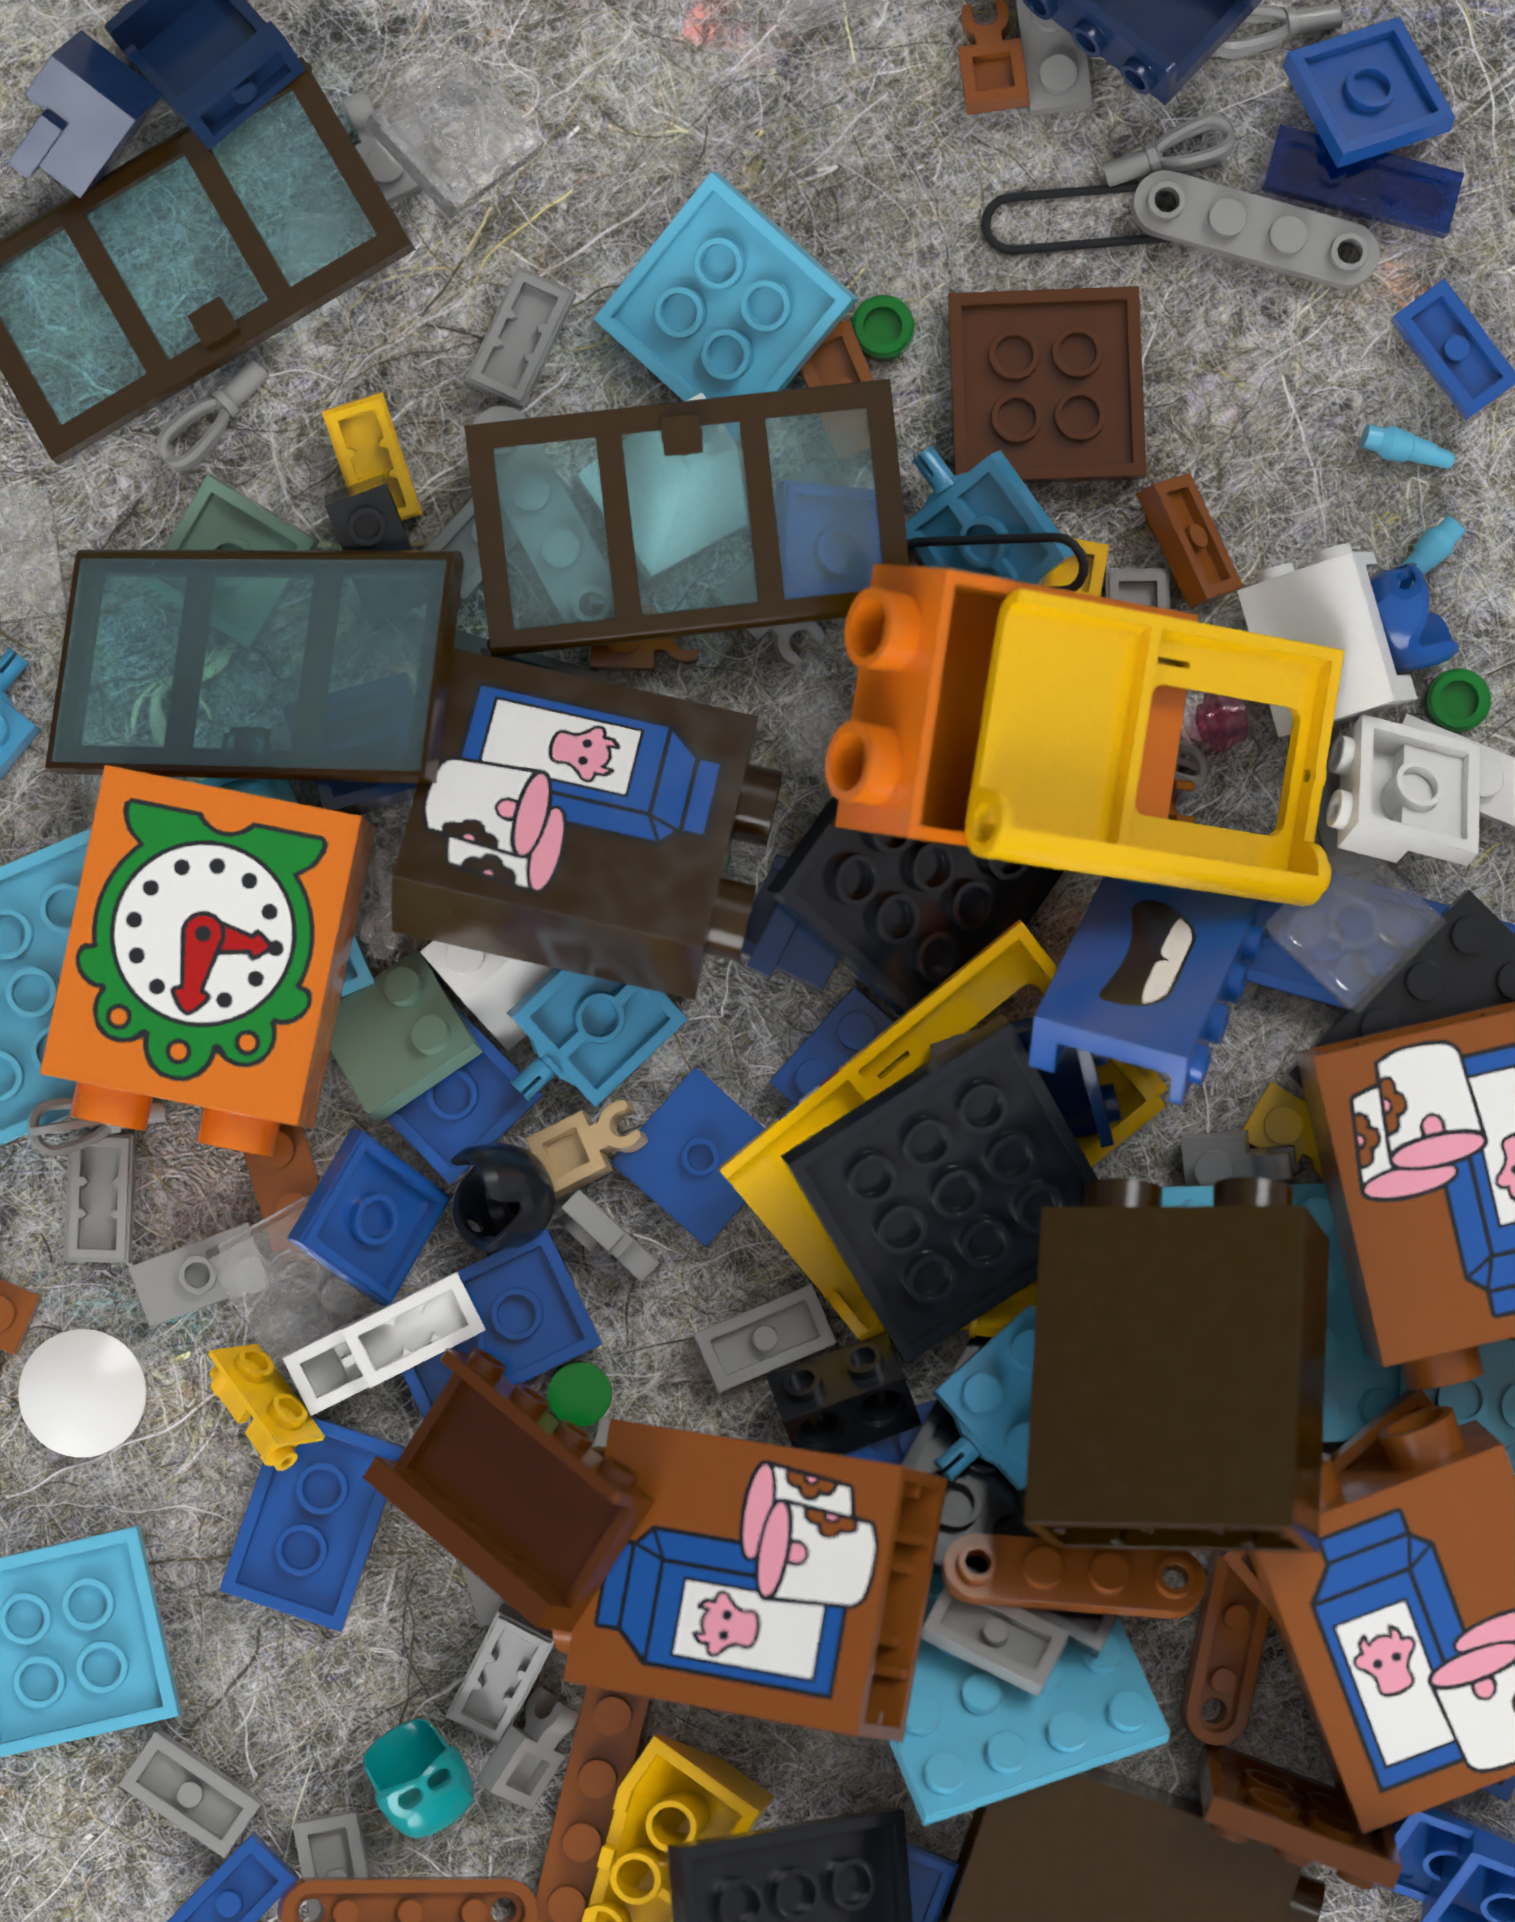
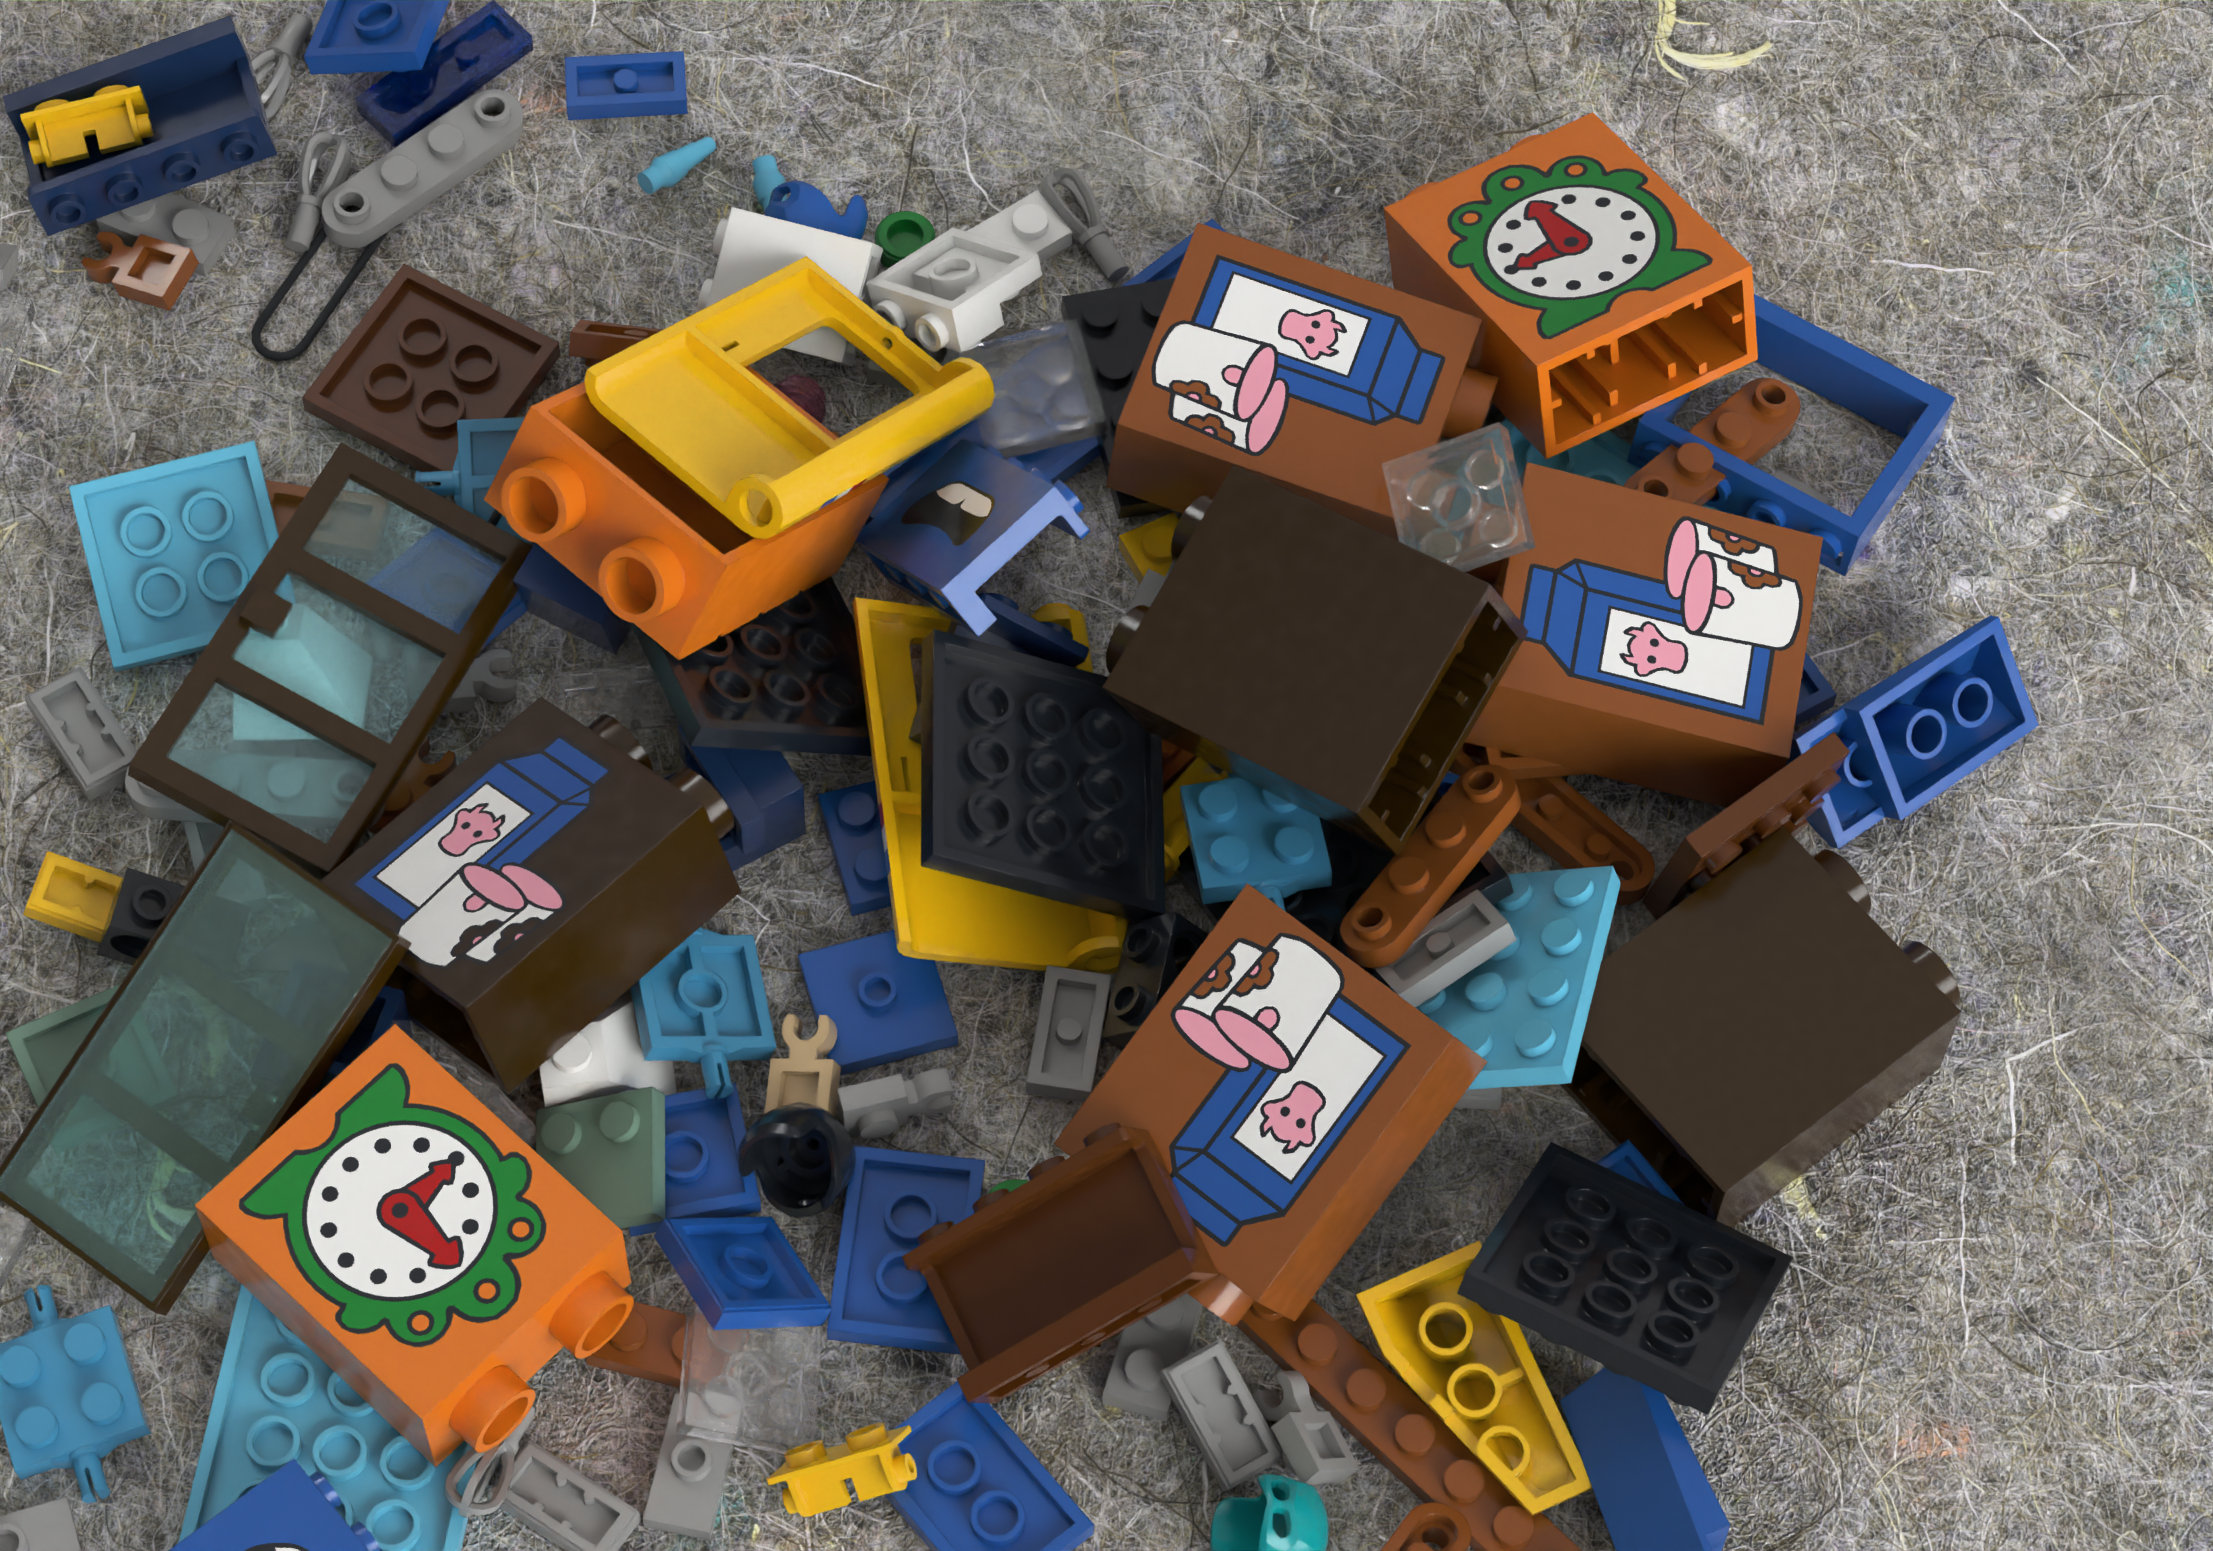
camera: 65 degrees left, 25 degrees down
white slope [282,1271,486,1416] -> none
green tile [851,295,914,362] -> none
none -> clear plate [1382,422,1536,572]

